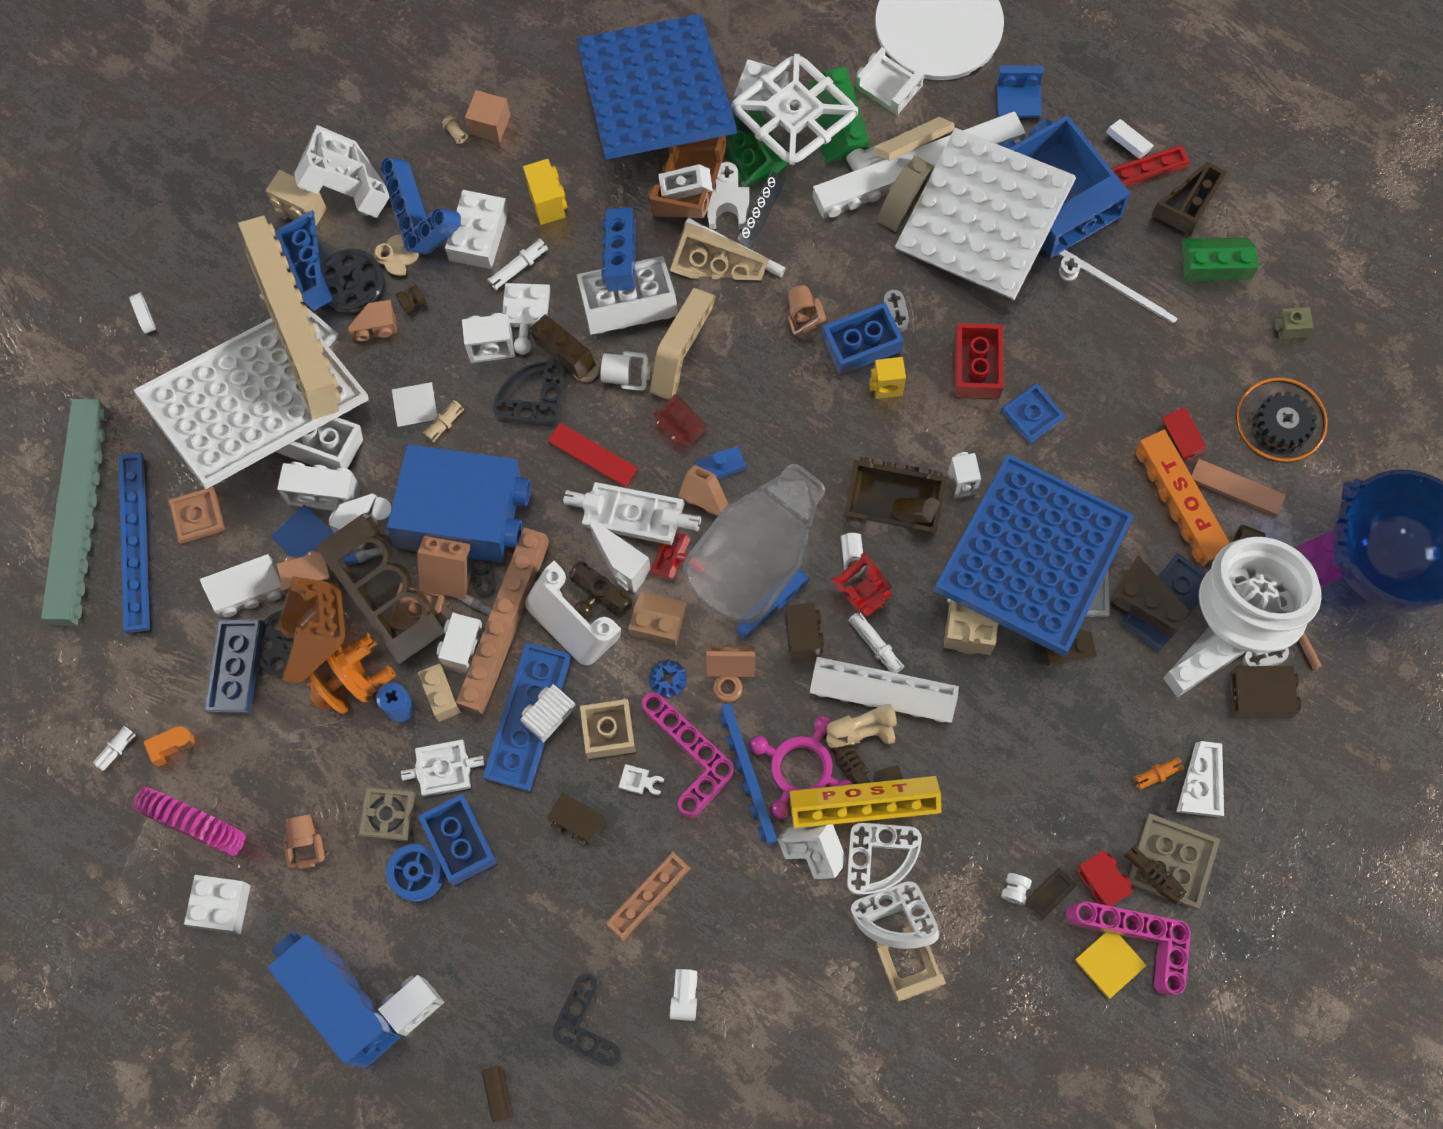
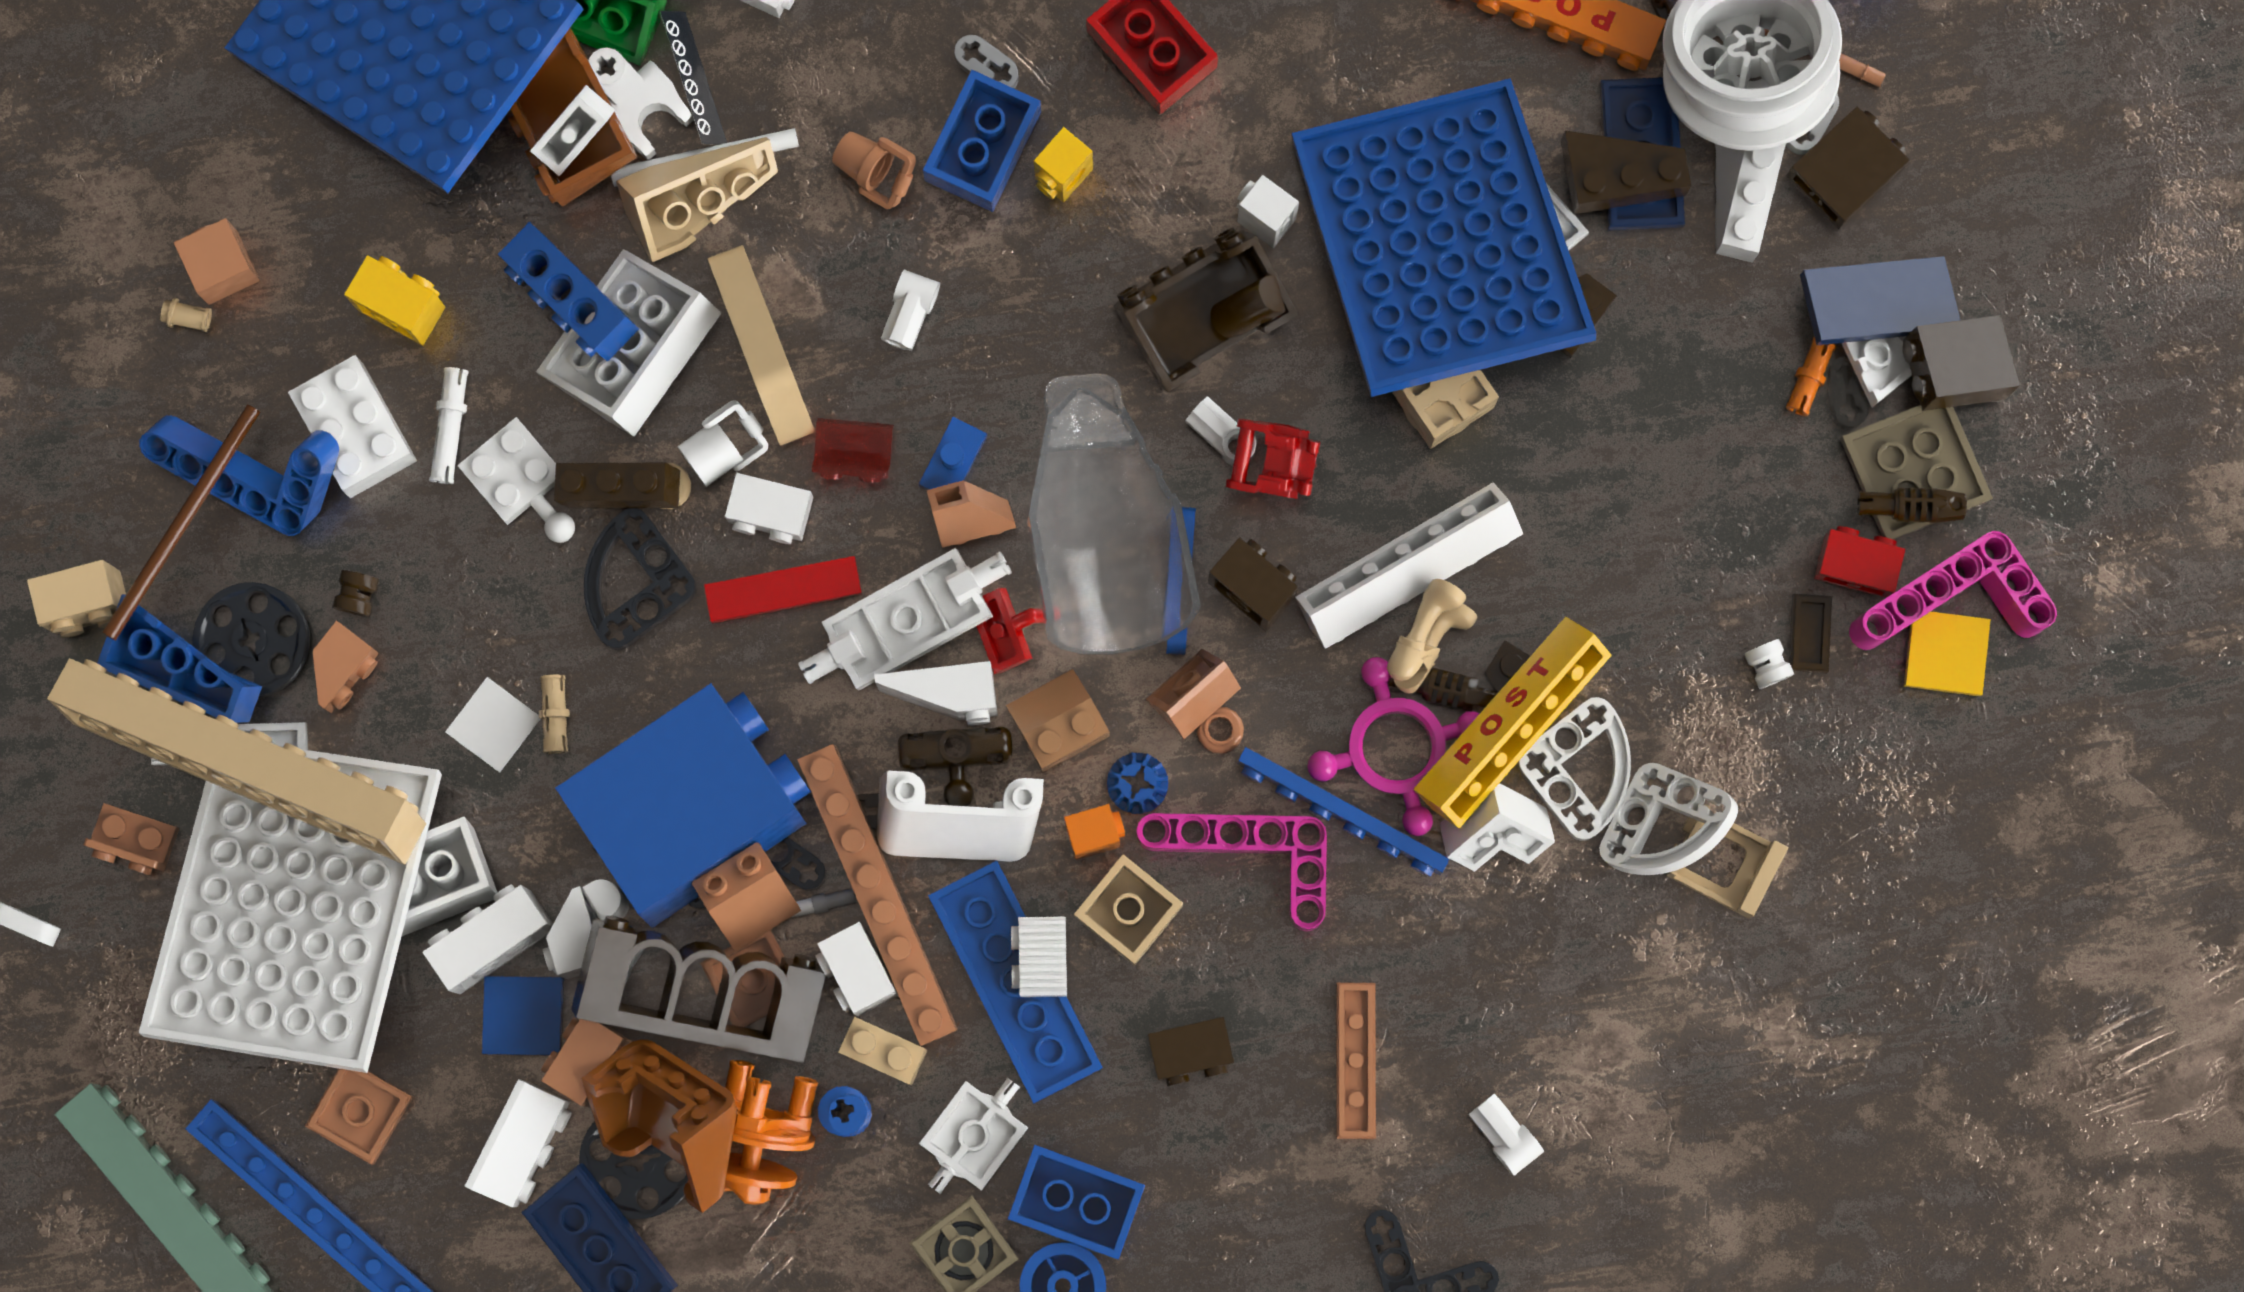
camera: 45 degrees left, 10 degrees up
white wedge [294,125,390,218] -> none
tan plate [374,235,419,276] -> none
white brick [462,313,515,363] -> none
white plate [619,764,664,796] -> none
white pin [848,613,904,673] -> none
blue tile [1000,382,1066,445] -> none
none -> nougat bracket [83,803,179,875]
none -> reddish brown piece [102,404,261,641]
none -> white brick [725,473,814,544]
none -> white piece [881,270,940,351]
none -> orange brick [1064,804,1125,860]
none -> tile [1800,256,1961,345]
none -> brick [1902,315,2020,411]

